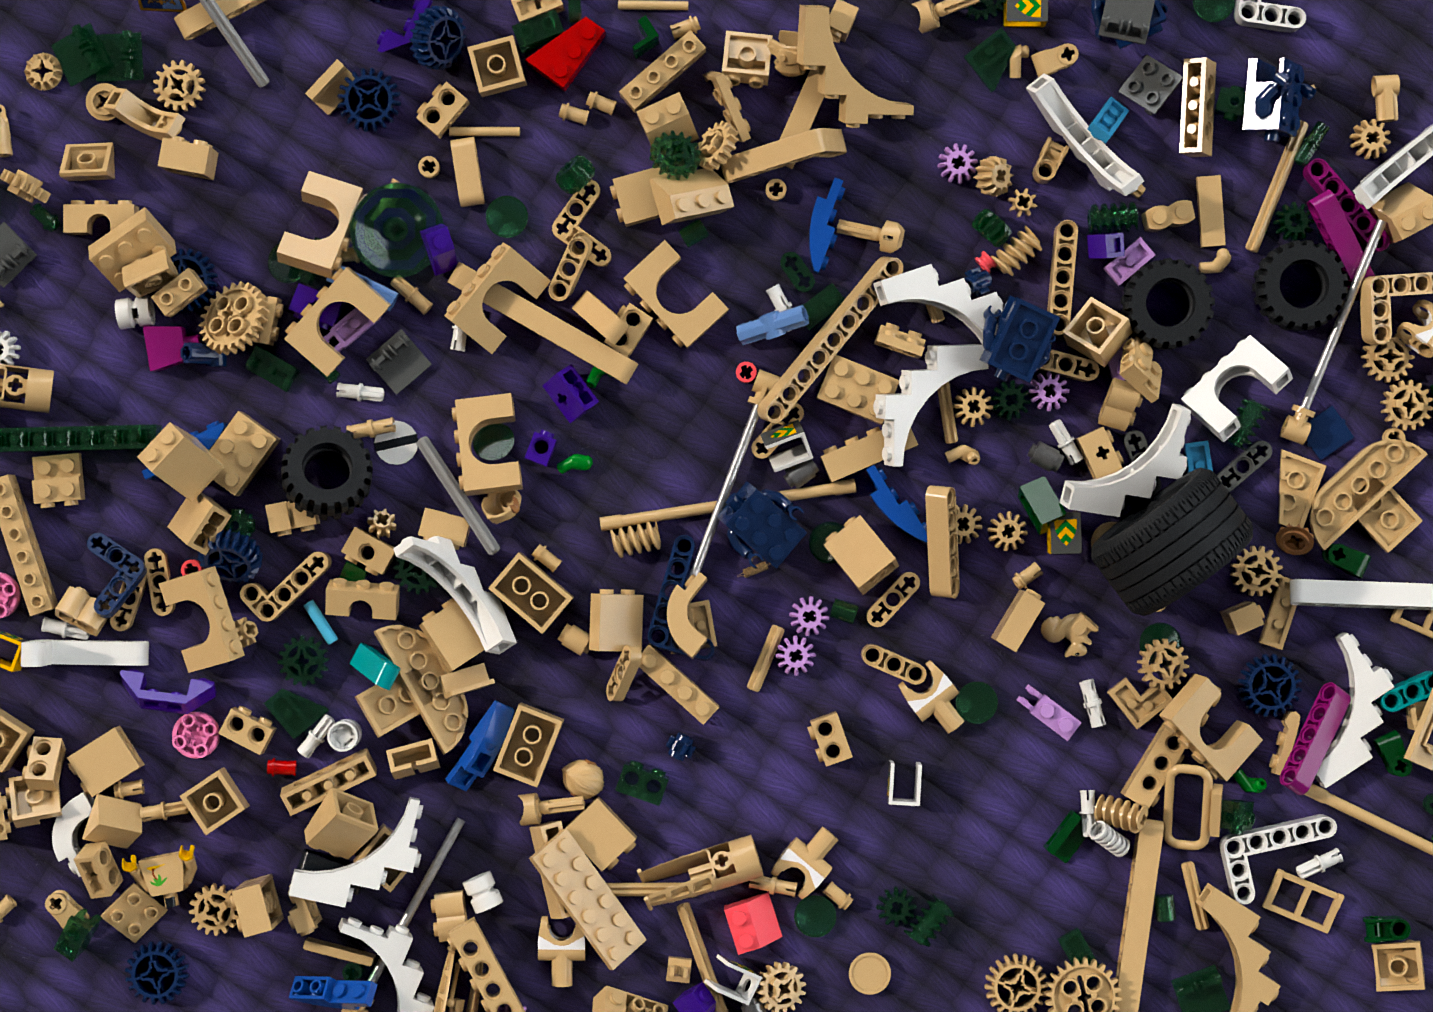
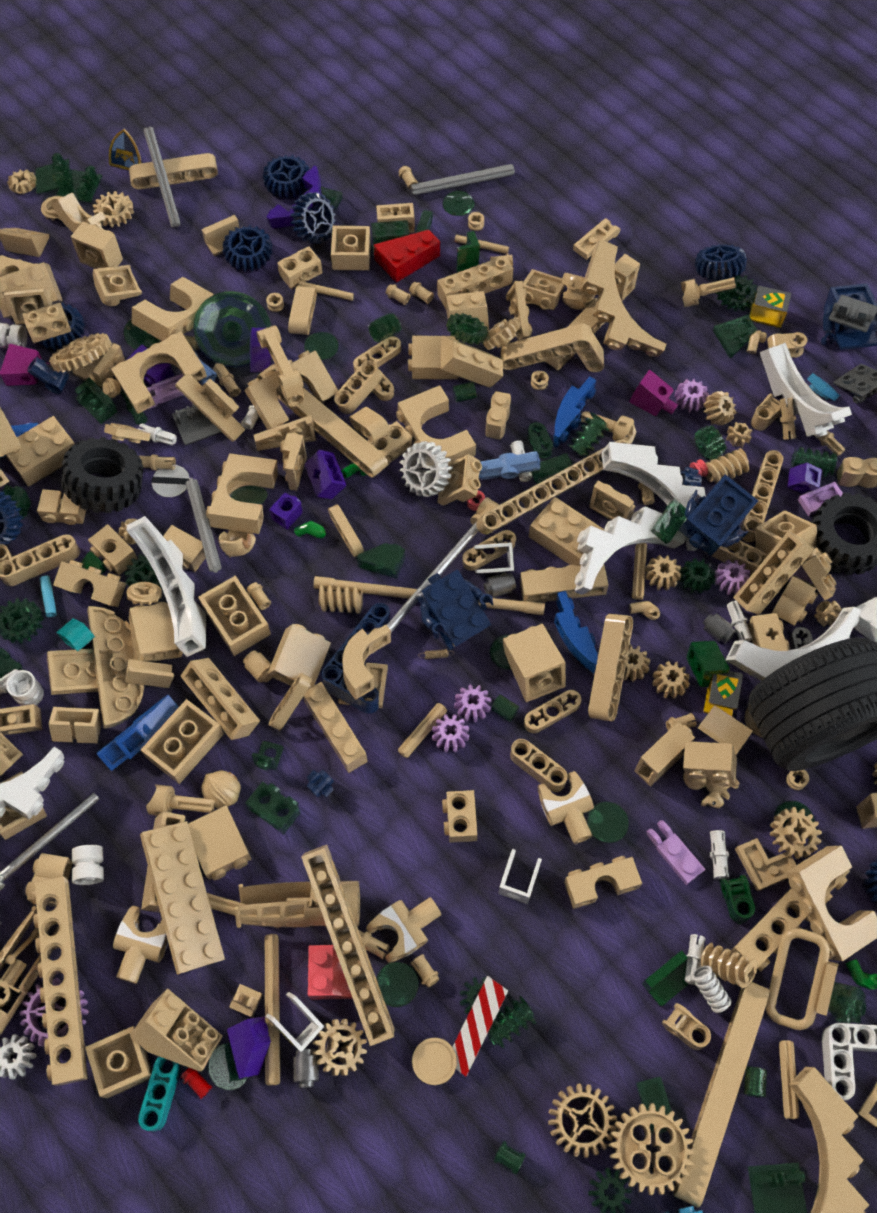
camera: 10 degrees right, 25 degrees down
none -> tan slope [93,265,142,306]
none -> tan plate [102,378,121,398]
none -> tan plate [104,423,151,443]
none -> tan gear [127,582,162,606]
none -> tan bracket [175,373,245,442]
none -> tan brick [181,658,260,740]
none -> clear green bracket [251,741,284,770]
none -> tan wing [254,415,316,451]
none -> tan piece [256,325,304,407]
none -> tan plate [280,432,307,491]
none -> tan brick [301,845,395,1046]
none -> tan beam [328,504,364,557]
none -> clear green slope [357,543,405,579]
none -> white gear [399,441,453,497]
none -> tan plate [438,454,482,506]
none -> sticker [453,976,508,1076]
none -> tan brick [486,391,511,440]
none -> tan arch [564,856,642,909]
none -> clear green piece [567,412,609,457]
none -> magenta torso [629,370,678,416]
none -> clear green plate [651,499,686,544]
none -> tan piece [662,1003,711,1050]
none -> tan brick [683,741,737,787]
none -> tan slope [698,705,753,754]
none -> dark green piece [720,875,755,924]
none -> tan brick [733,531,814,615]
none -> tan pin [780,398,796,439]
none -> tan gear [814,600,842,627]

